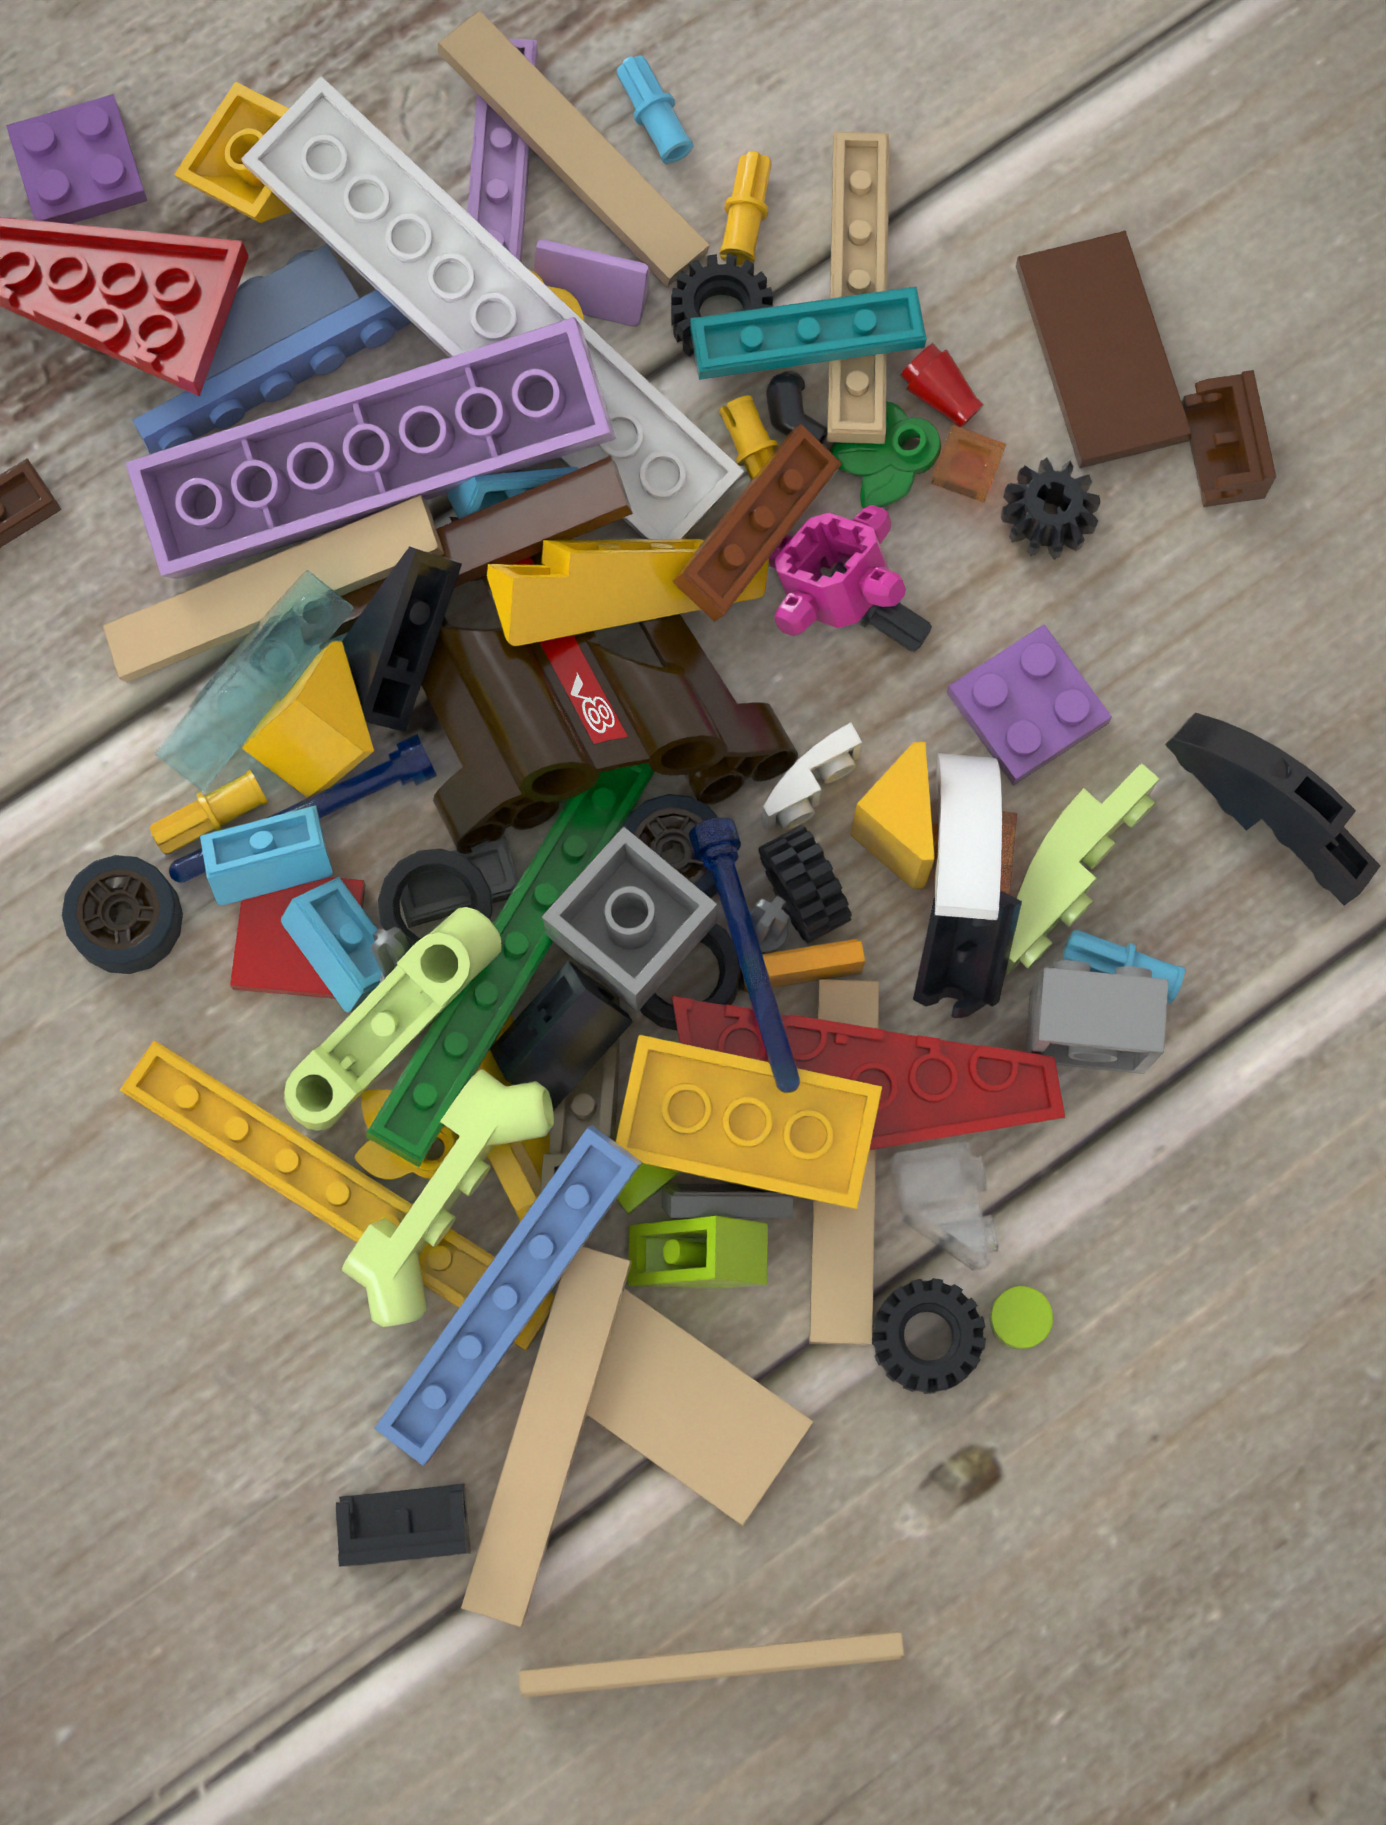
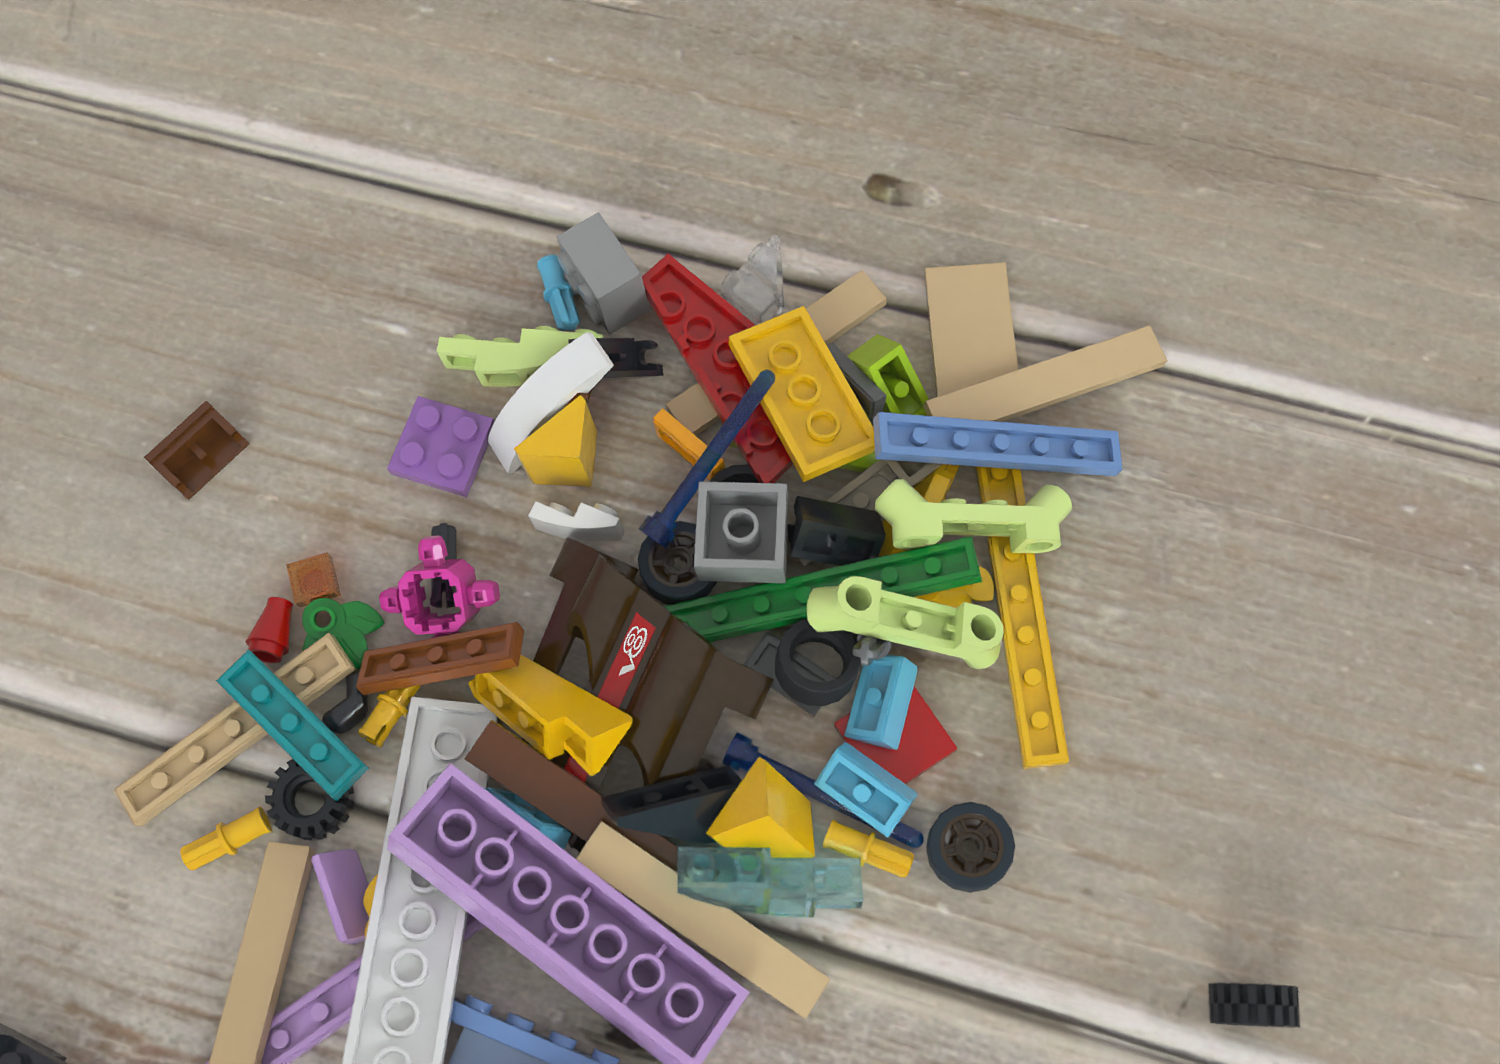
camera: 120 degrees left, 5 degrees down
black hinge [336,1483,471,1567] -> none
tan tile [518,1631,904,1697] -> none
medium azure axle [617,55,694,164] -> none
dark grey axle [738,895,790,958] -> none
black tyre [758,825,852,943] -> none
black tyre [872,1278,986,1394] -> none
lime tile [989,1286,1053,1350] -> none
black gear [1001,457,1101,560] -> none
reddish brown tile [1016,230,1192,468] -> none
black slope [1165,712,1381,906] -> none

